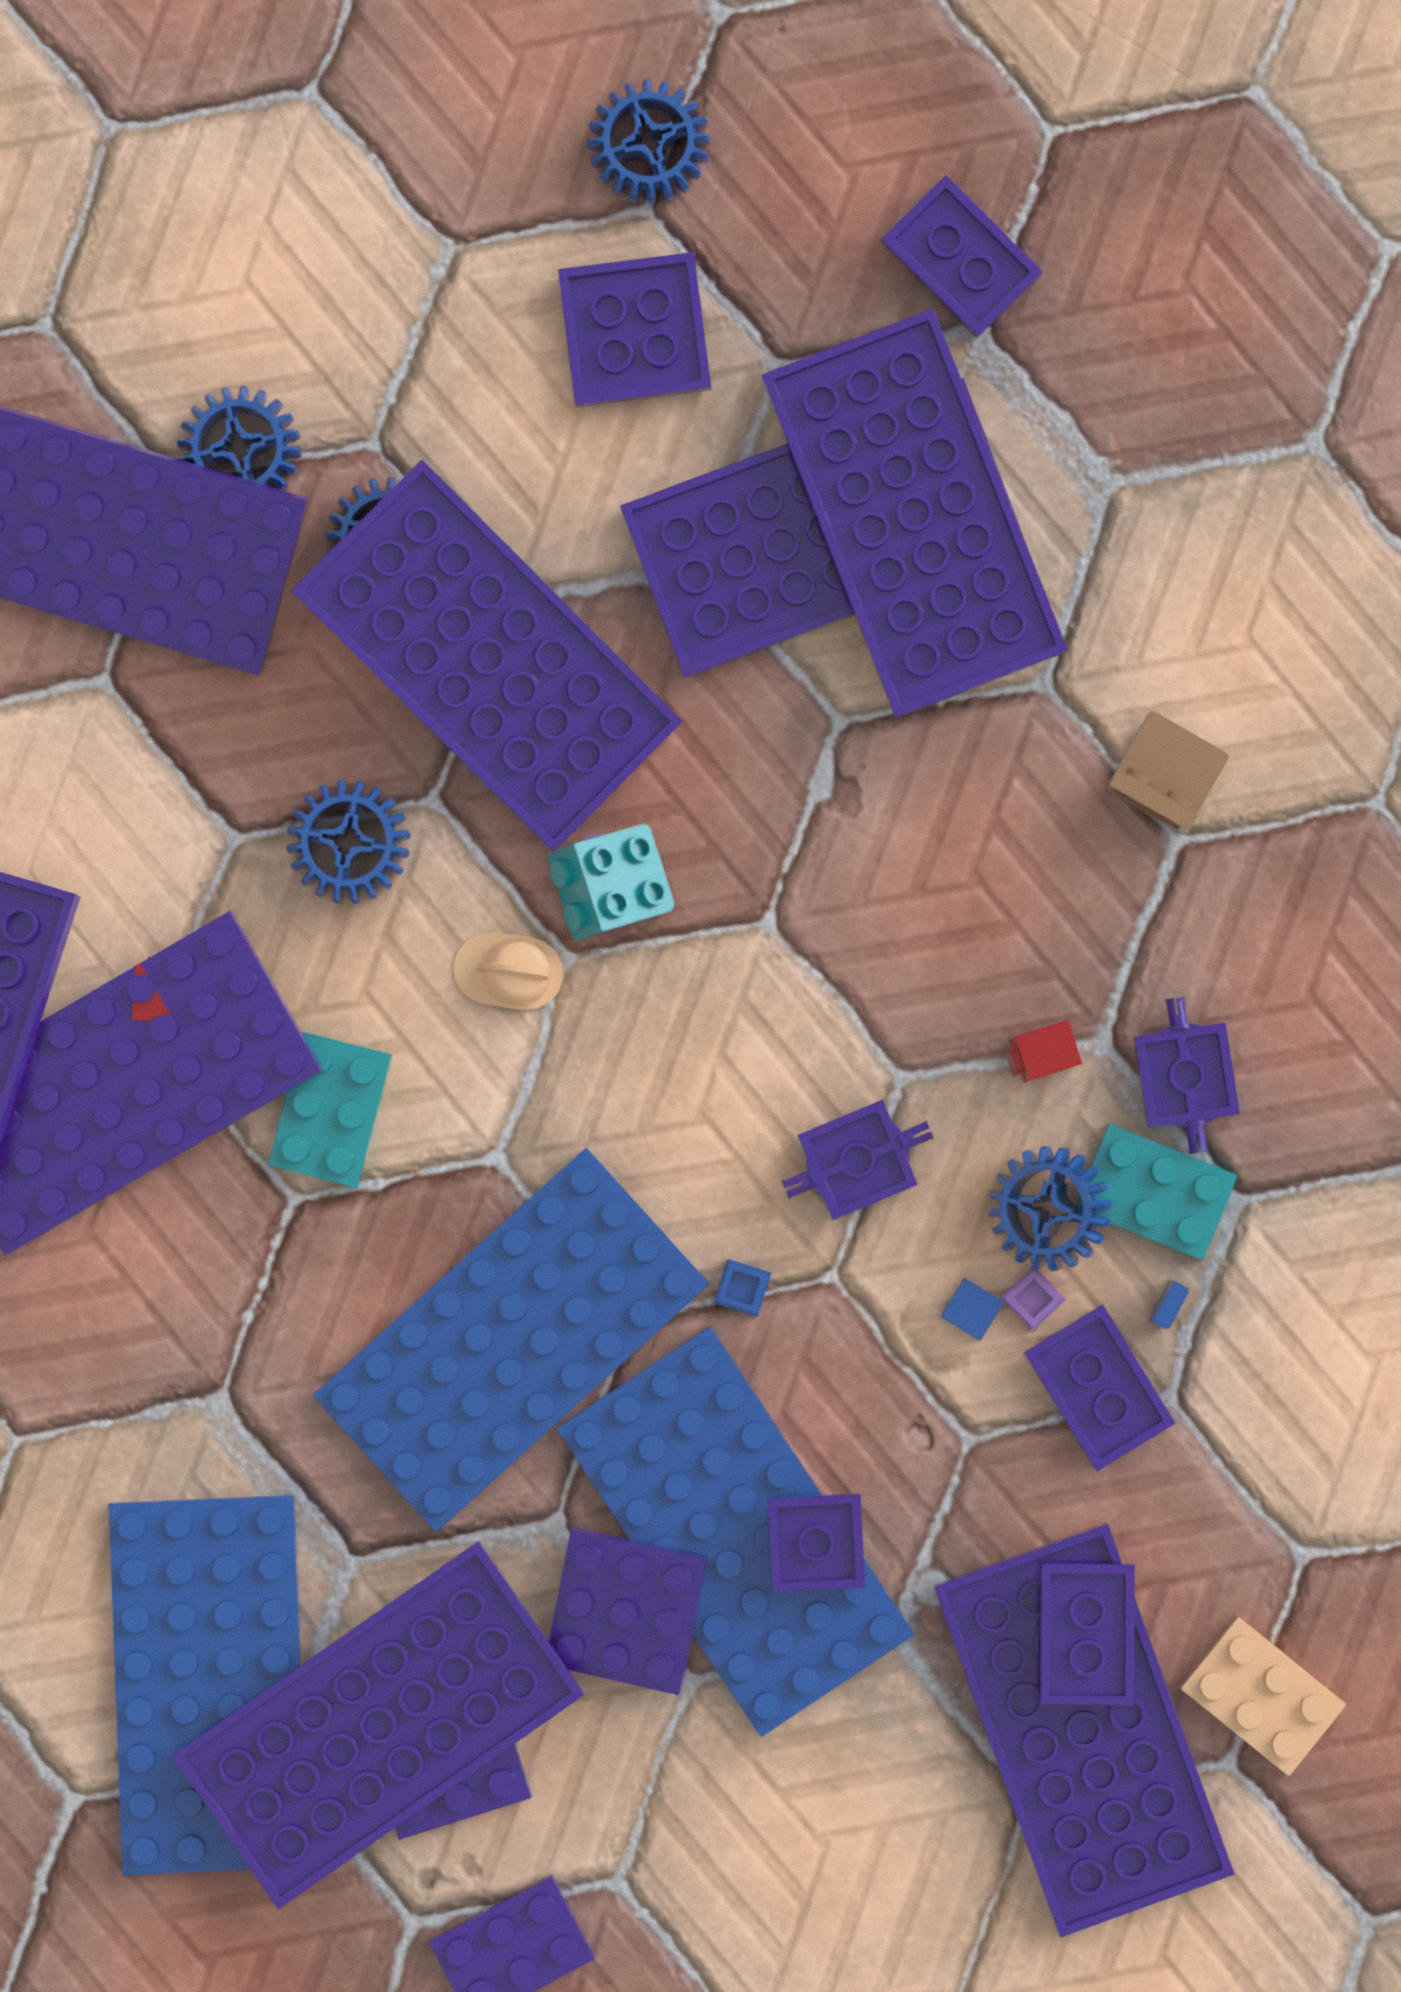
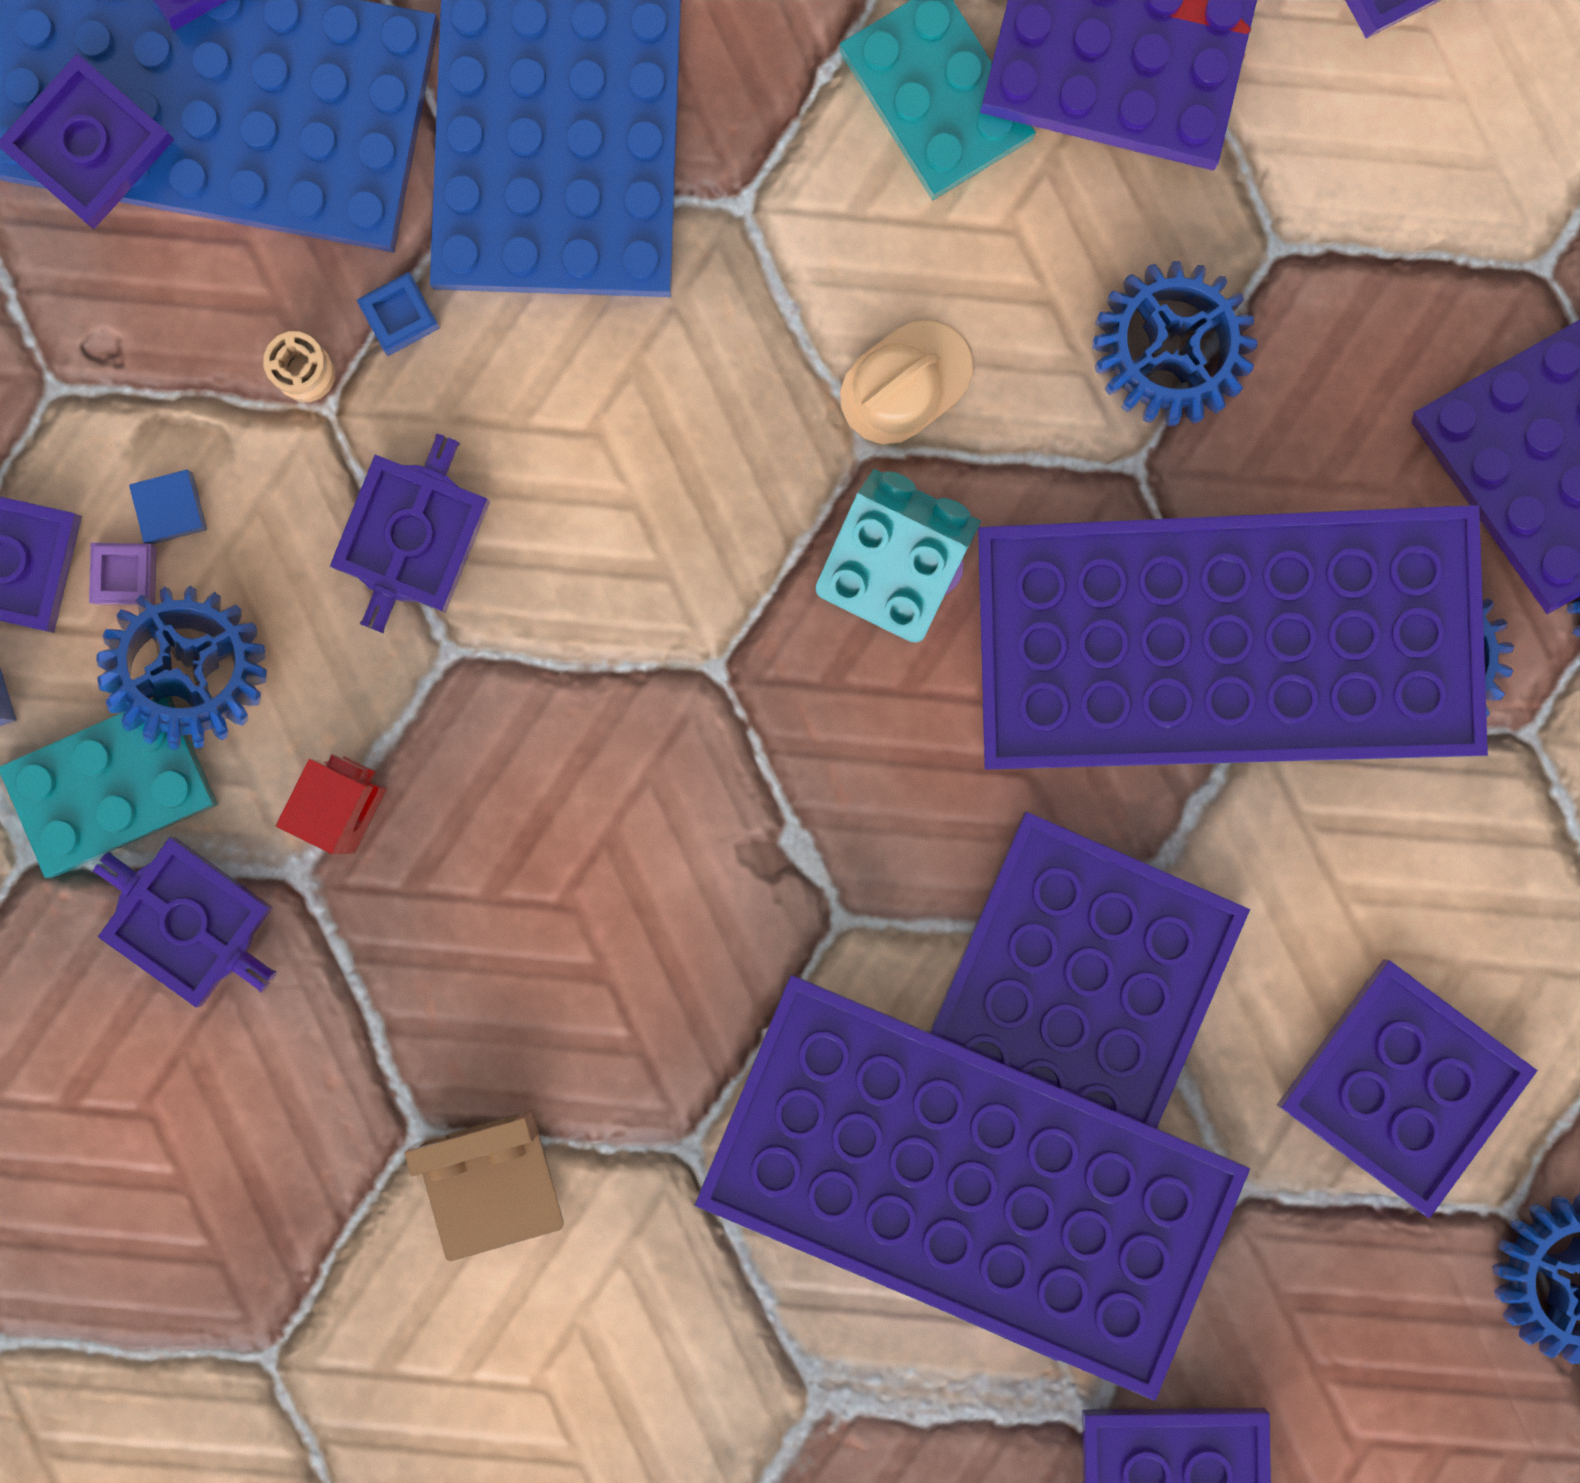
camera: 135 degrees right, 0 degrees up
none -> light nougat wheel [263,331,335,402]

